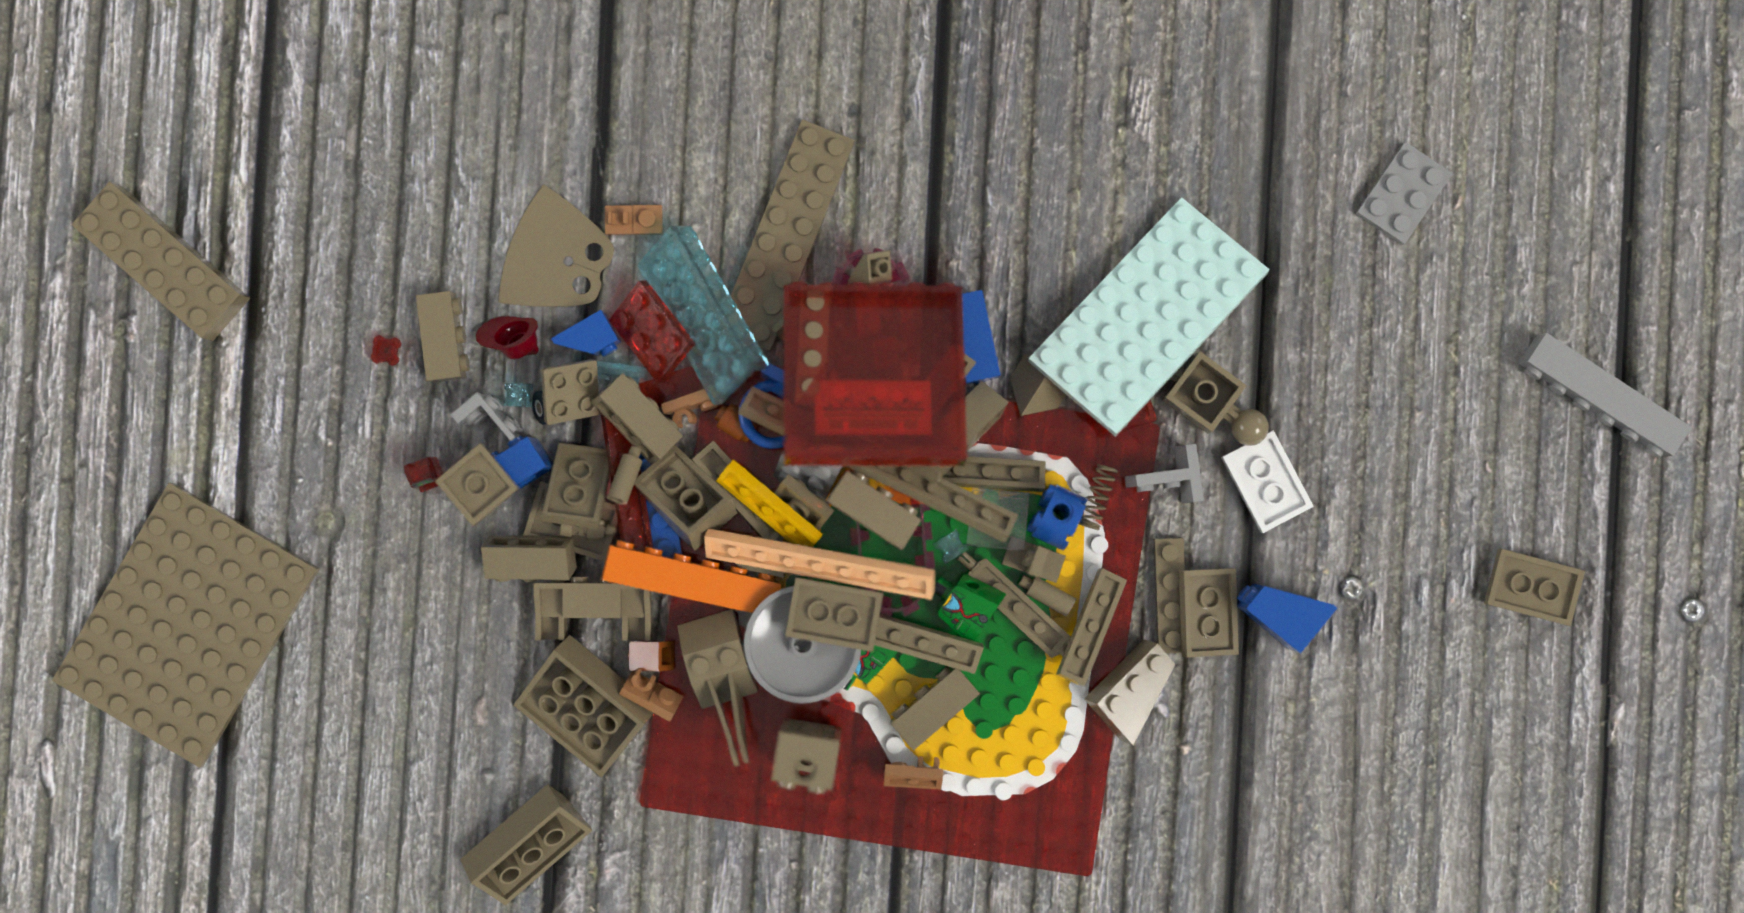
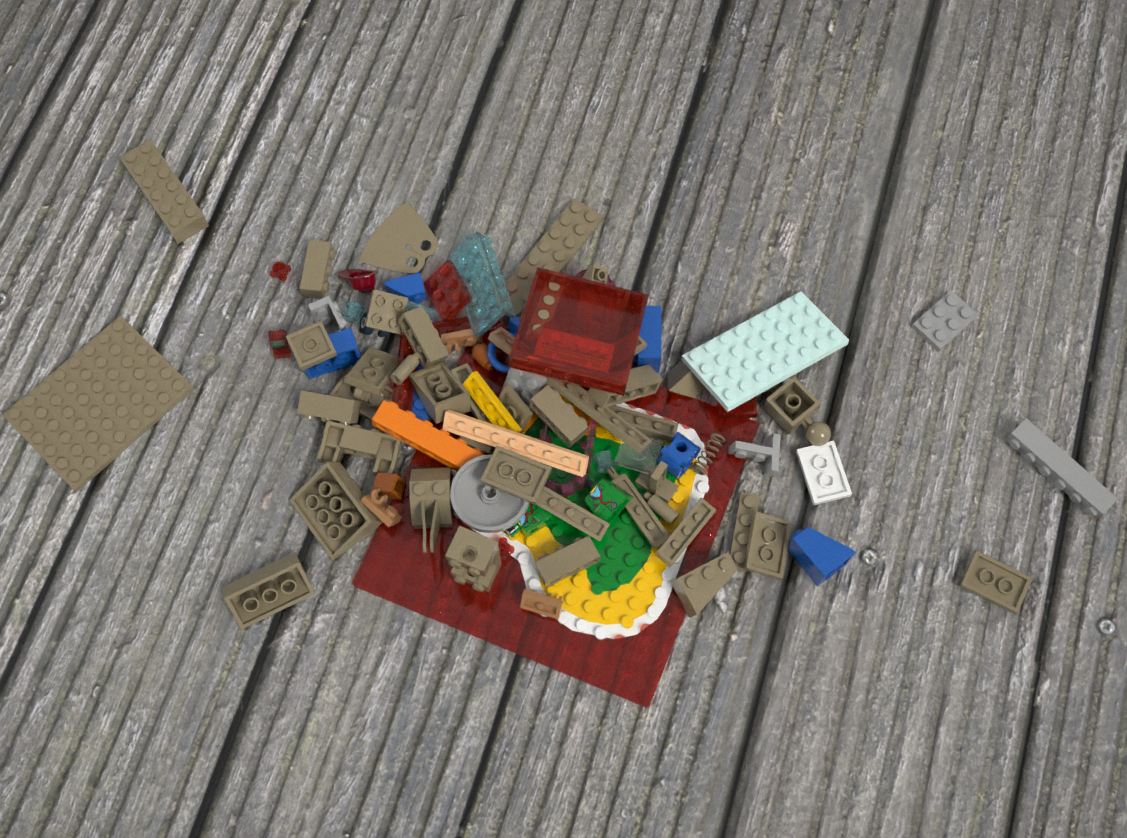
camera: 15 degrees right, 20 degrees down
medium nougat plate [605,205,663,235] -> none

